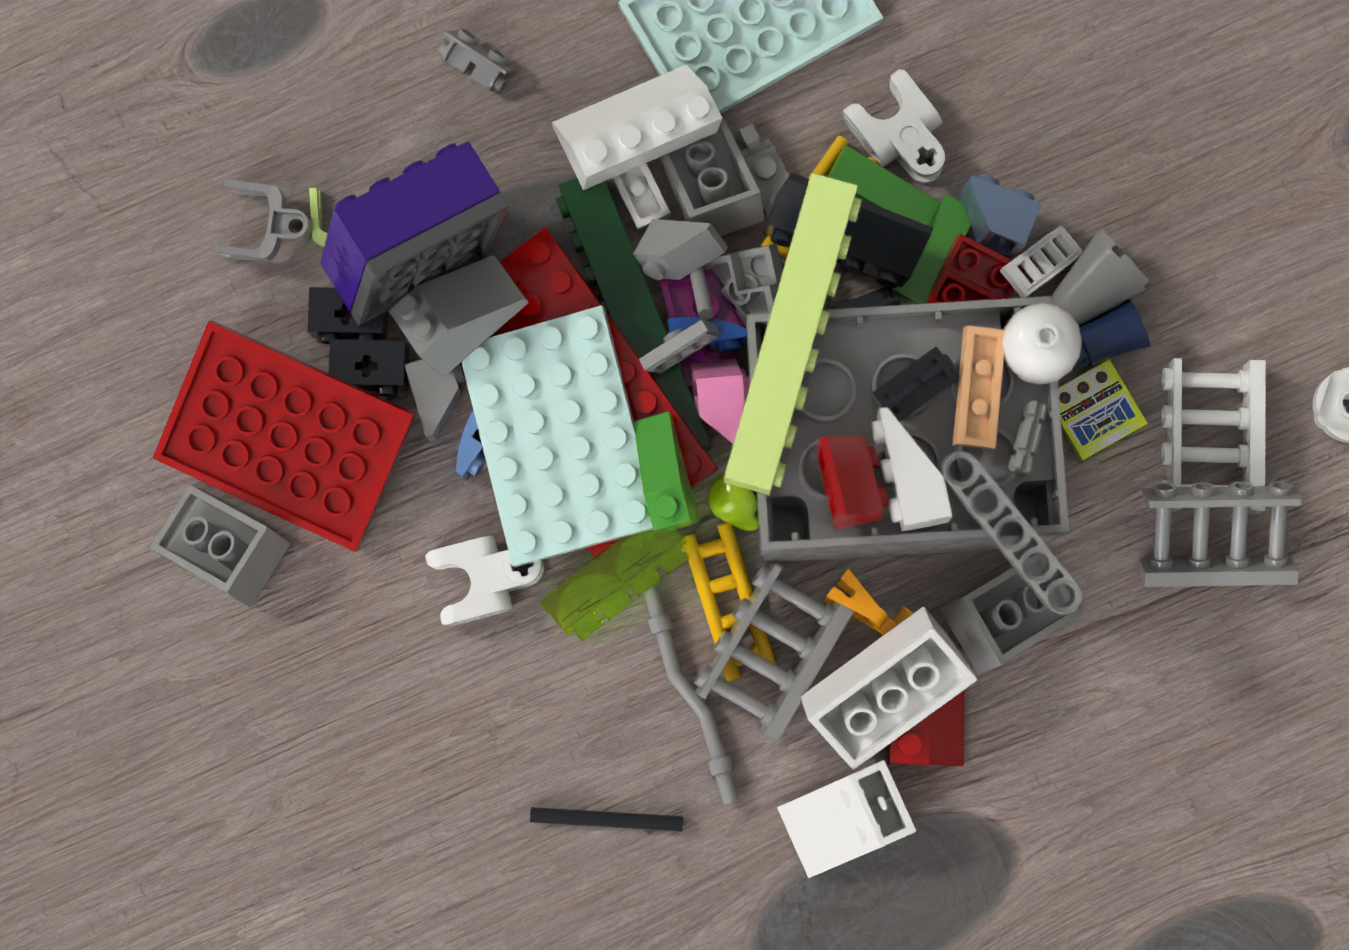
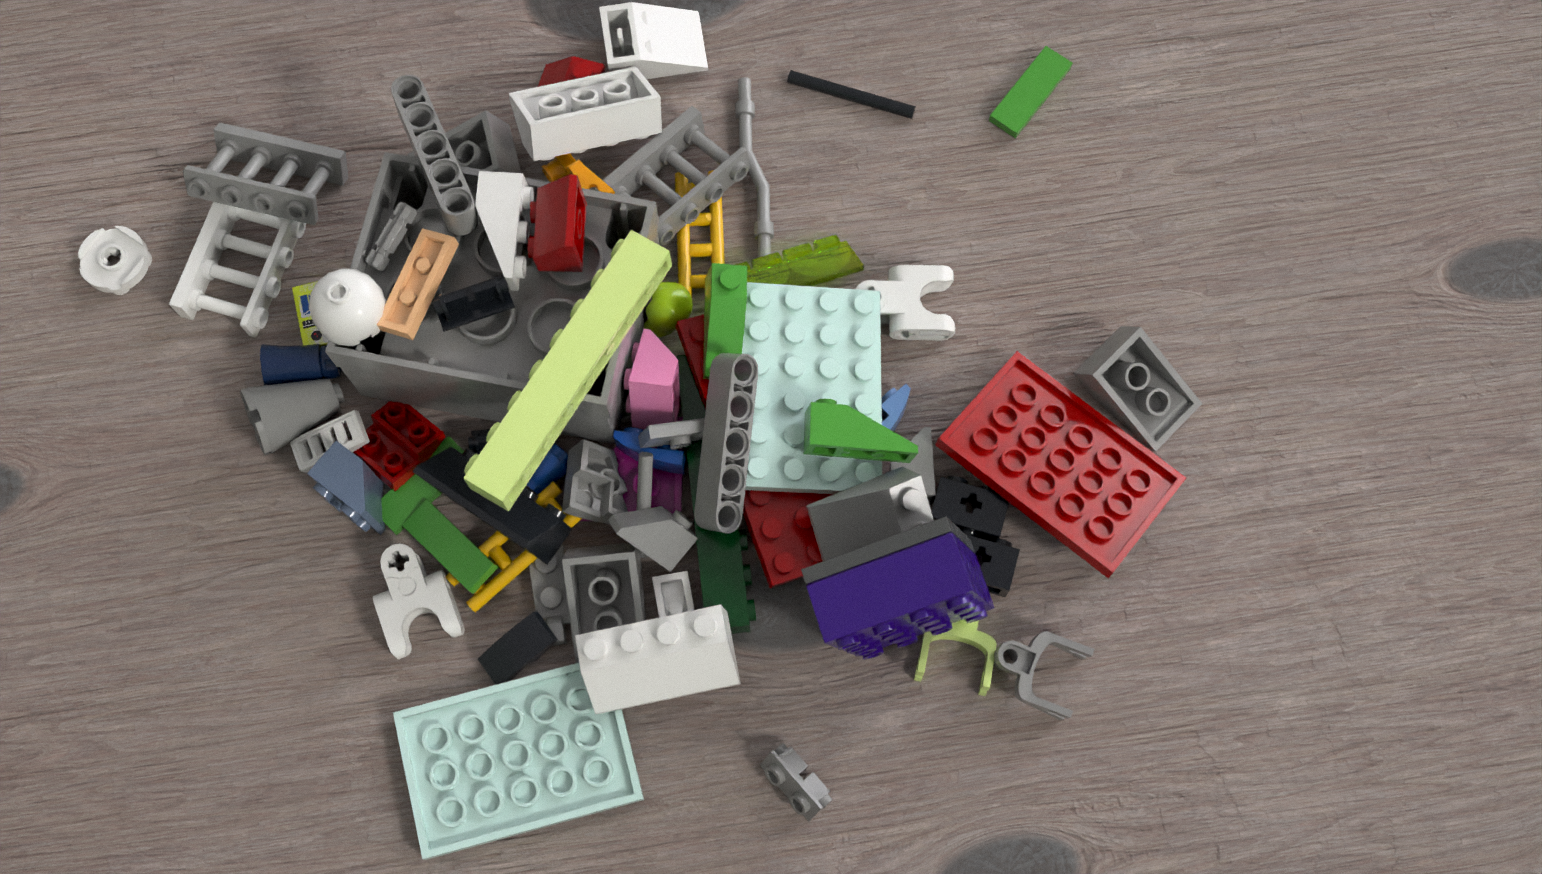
camera: 170 degrees left, 10 degrees down
none -> black slope [478,611,558,685]
none -> light grey beam [694,353,758,533]
none -> bright green slope [803,399,918,463]
none -> bright green tile [989,46,1073,139]

